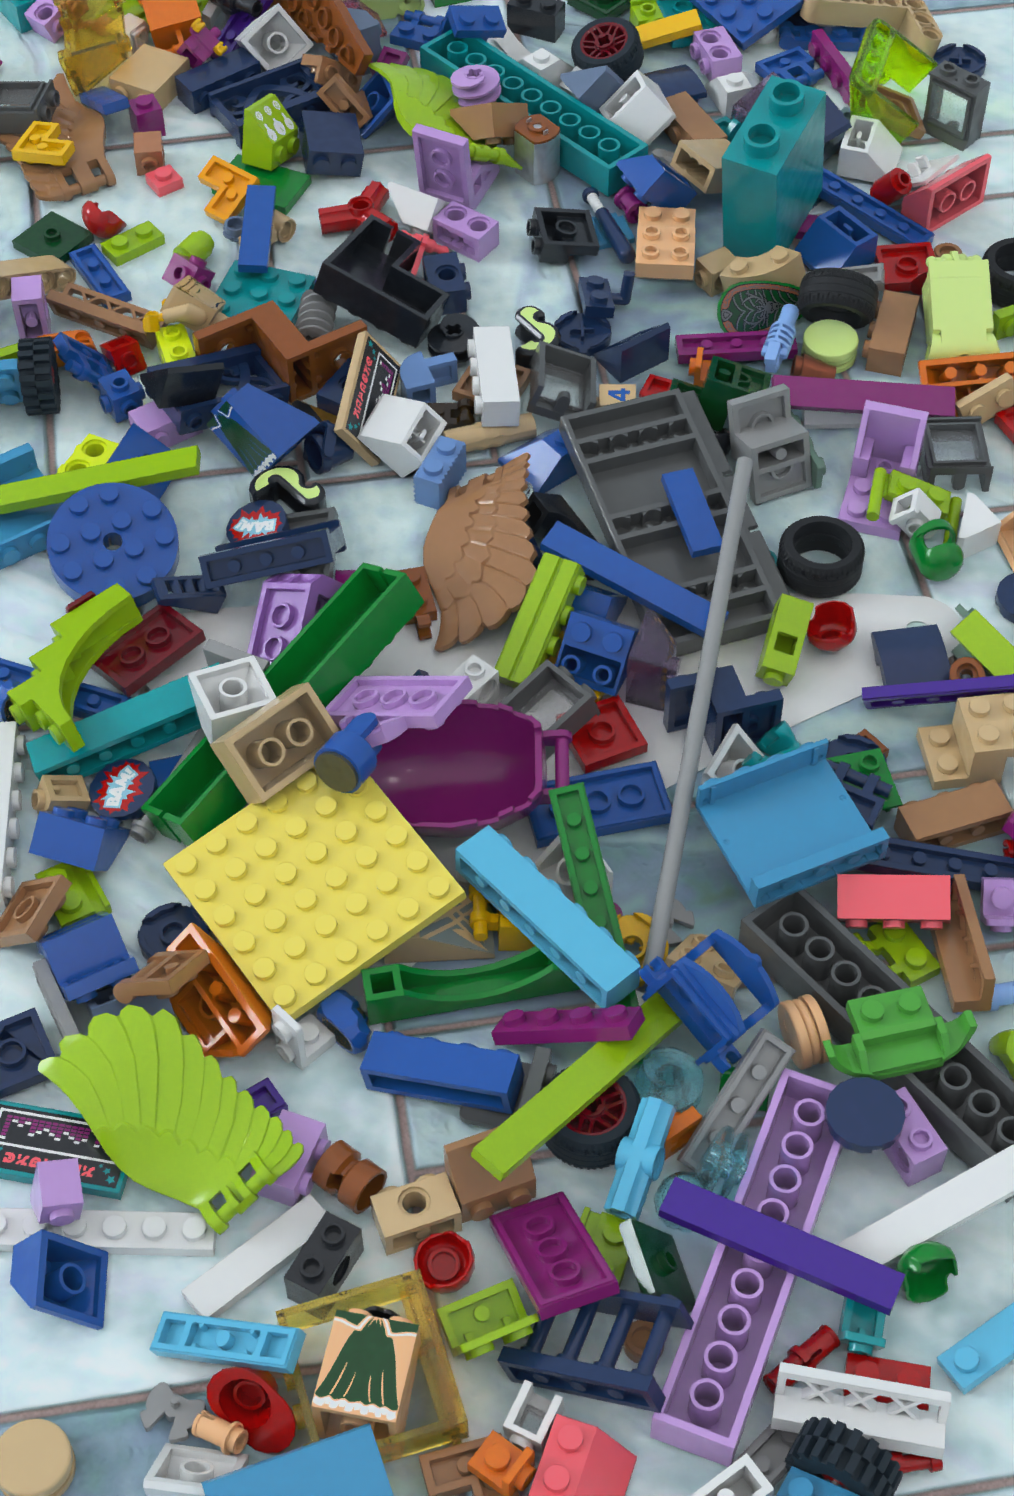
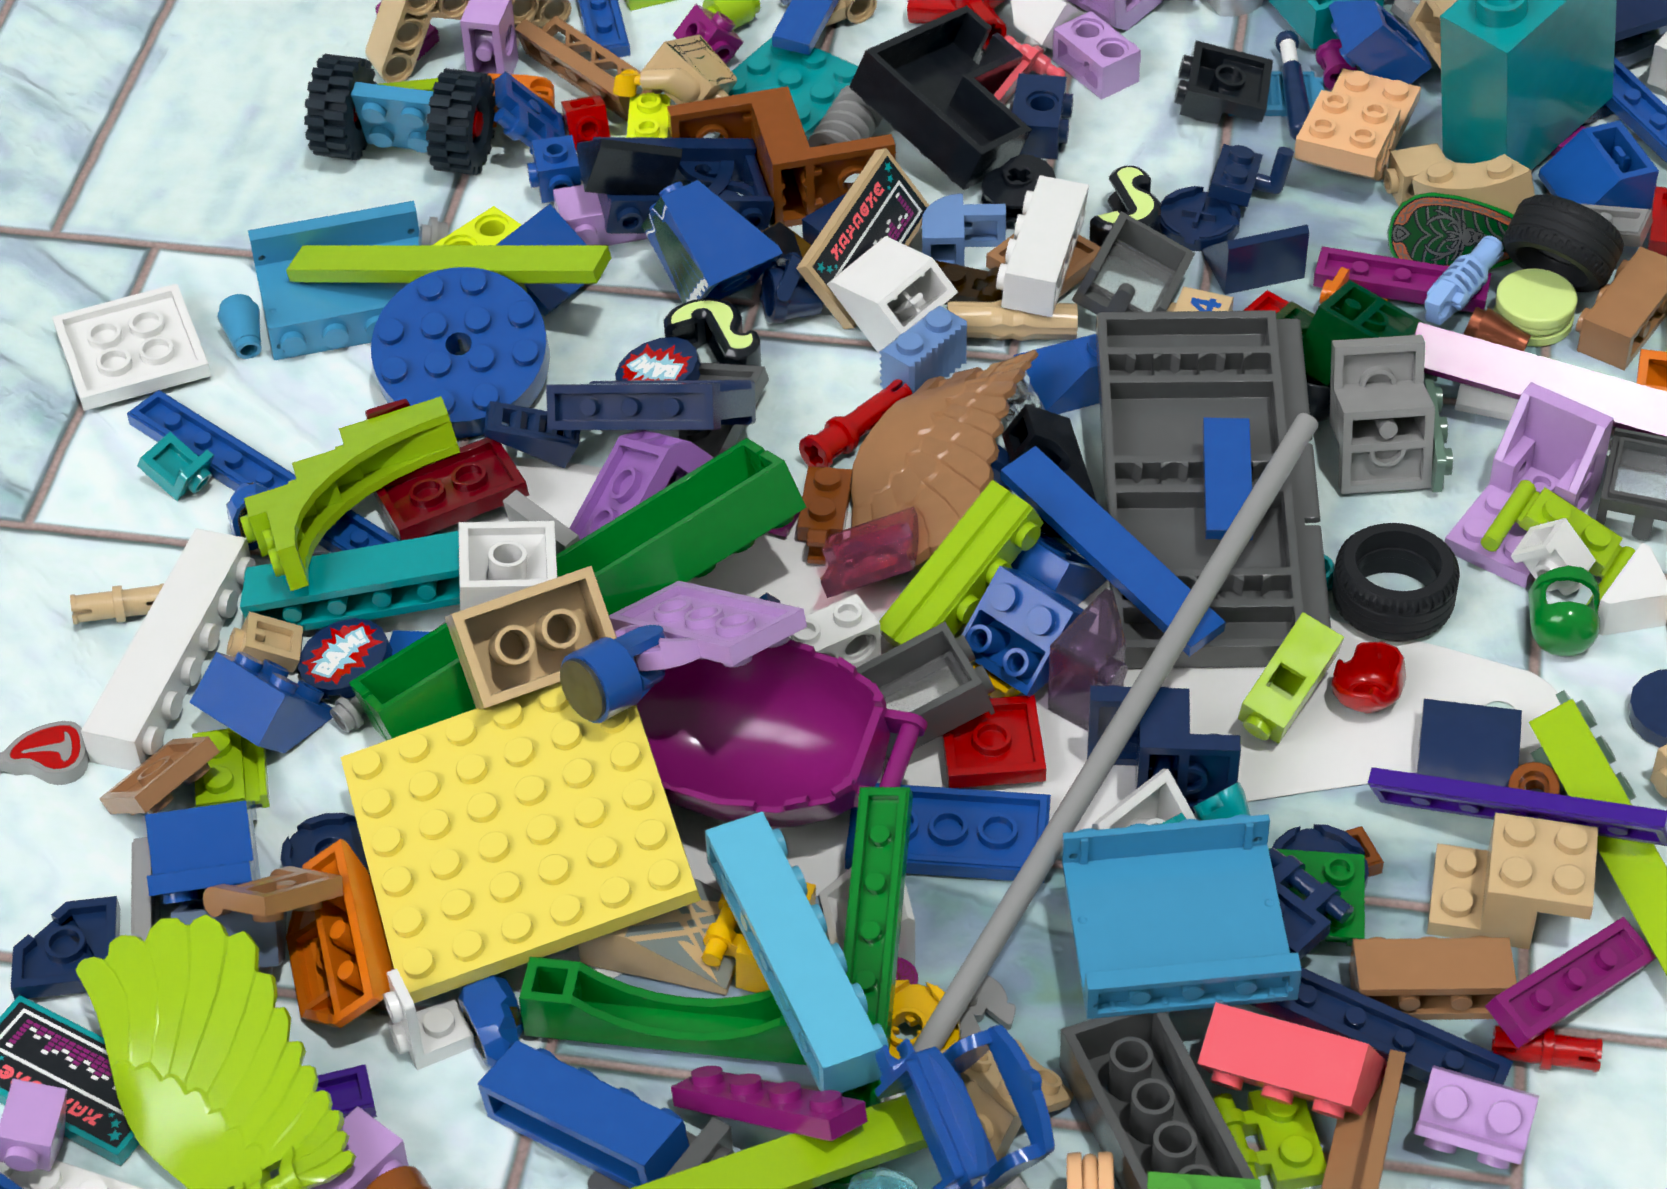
camera: 20 degrees right, 5 degrees down
none -> light grey plate [419,217,448,245]
none -> red pin [799,379,912,468]
none -> clear pink slope [820,506,919,598]

